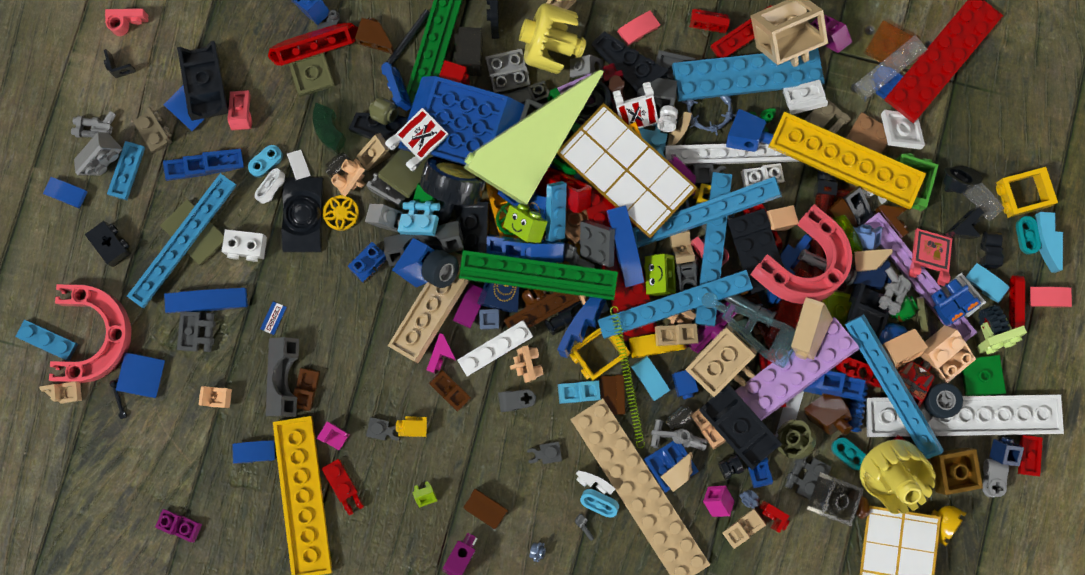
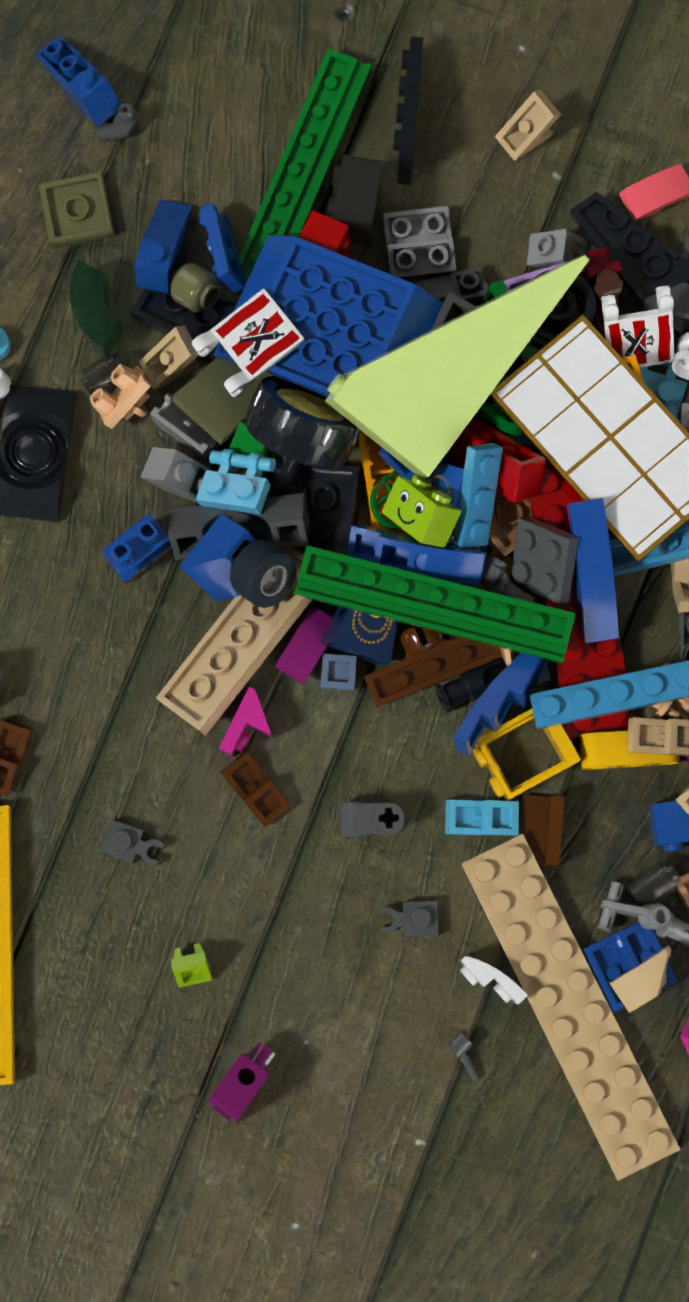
camera: 10 degrees right, 0 degrees up
red brick [268,23,358,66] -> none
white sticker [287,150,311,180] -> none
dark pink panel [317,421,350,450] -> none
red hinge [322,459,364,516] -> none
yellow wheel [323,195,359,231] -> none
reddish brown slope [355,17,394,54] -> none
black bar [386,9,430,66] -> none
yellow brick [396,416,427,437] -> none
white plate [457,320,533,376] -> none
reddish brown panel [463,488,508,529] -> none
light nougat hips [510,345,544,383] -> none
light yellow piece [519,3,586,74] -> none
sand blue plate [530,542,546,562] -> none
medium azure plate [580,489,619,518] -> none
lime piece [610,306,645,448] -> none
medium azure slope [631,356,670,401] -> none
lime brick [644,254,676,296] -> none
none -> blue slope [134,199,192,293]

